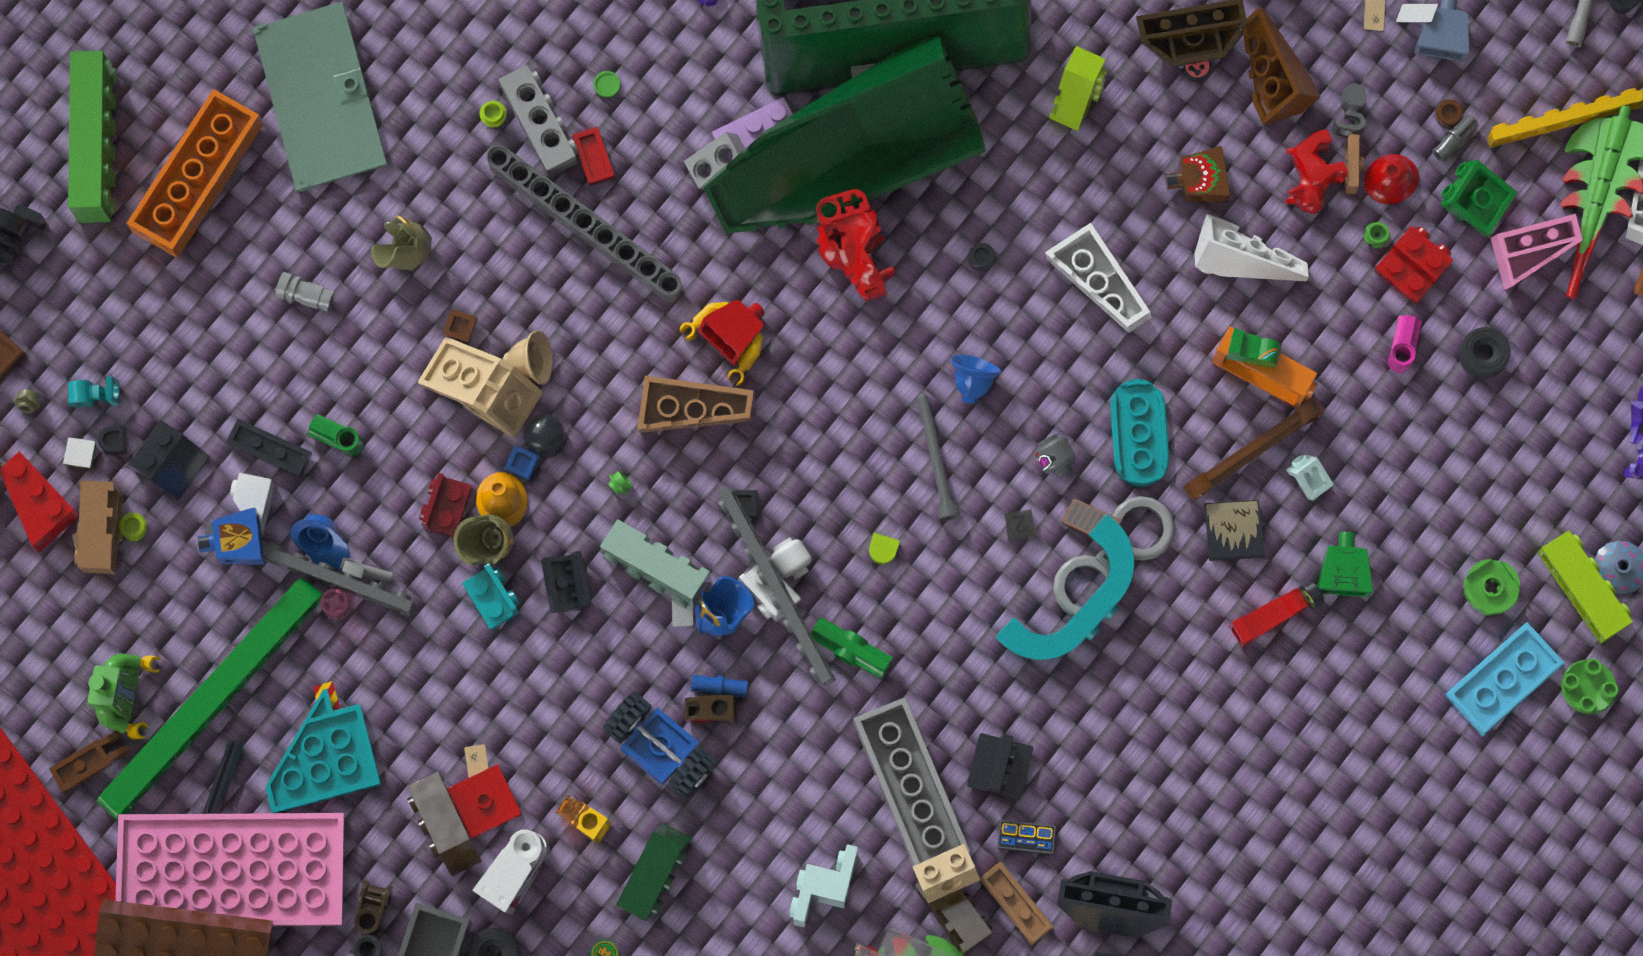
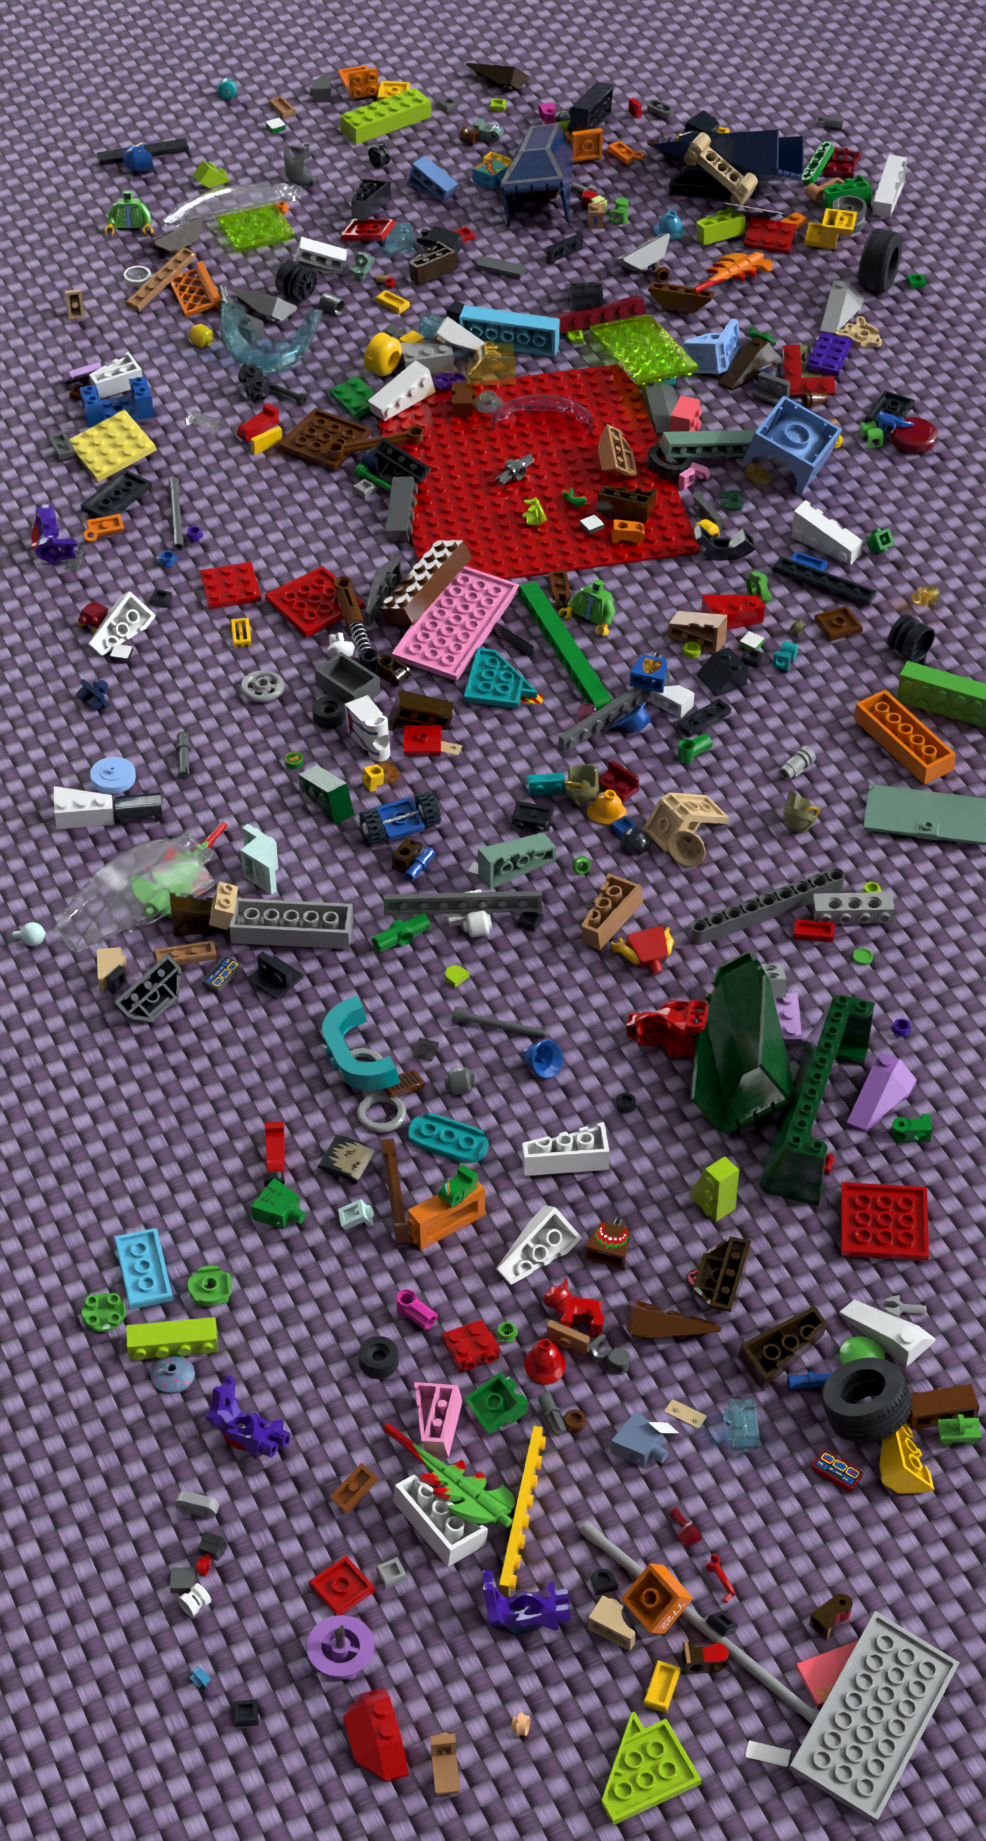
camera: 115 degrees right, 30 degrees down
light grey bar [340,558,393,583] -> none
reddish brown plate [442,309,478,345] -> none
blue helmet [695,576,754,636] -> none

